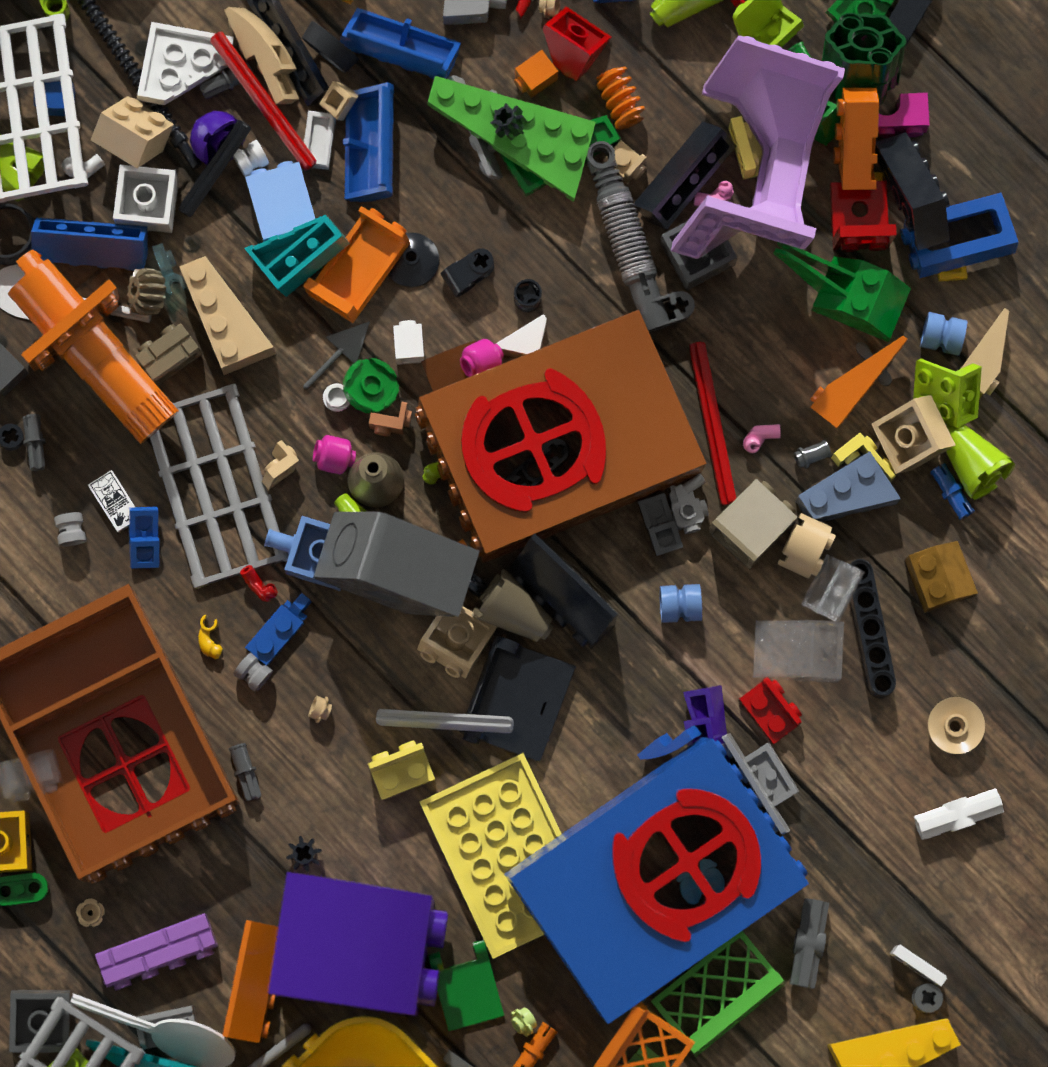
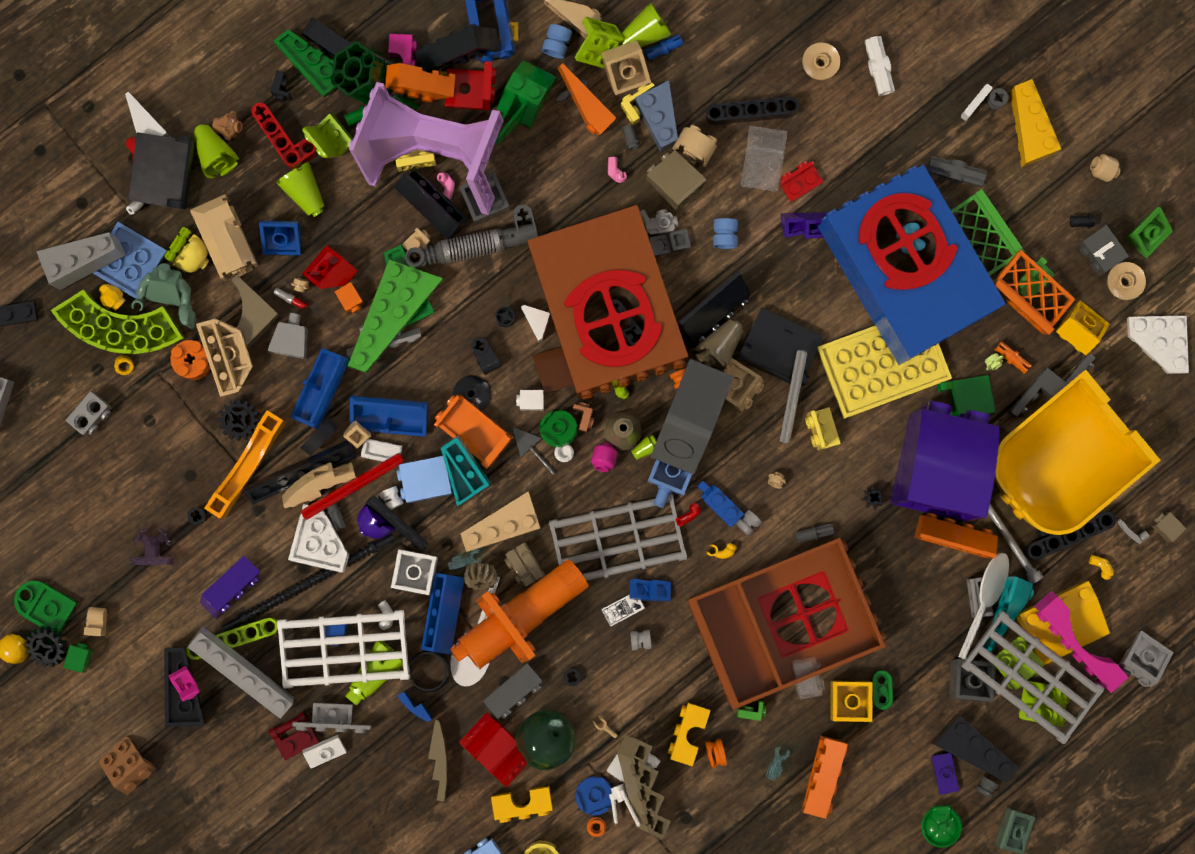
camera: 80 degrees left, 5 degrees up
dark grey axle [22,414,46,471] -> none
tan plate [76,898,105,927] -> none
tan brick [91,96,174,168] -> none
medium lavender brick [95,913,218,991] -> none
tan bracket [261,440,299,490] -> none
dark pink head [460,339,503,377] -> none
black gear [490,103,528,141] -> none
orange piece [596,66,645,130] -> none
blue slope [637,725,701,760] -> none
red axle [689,342,736,505] -> none
light grey bracket [722,733,799,835] -> none
clear slope [801,554,864,623] -> none
pearl gold slope [904,541,978,613] -> none

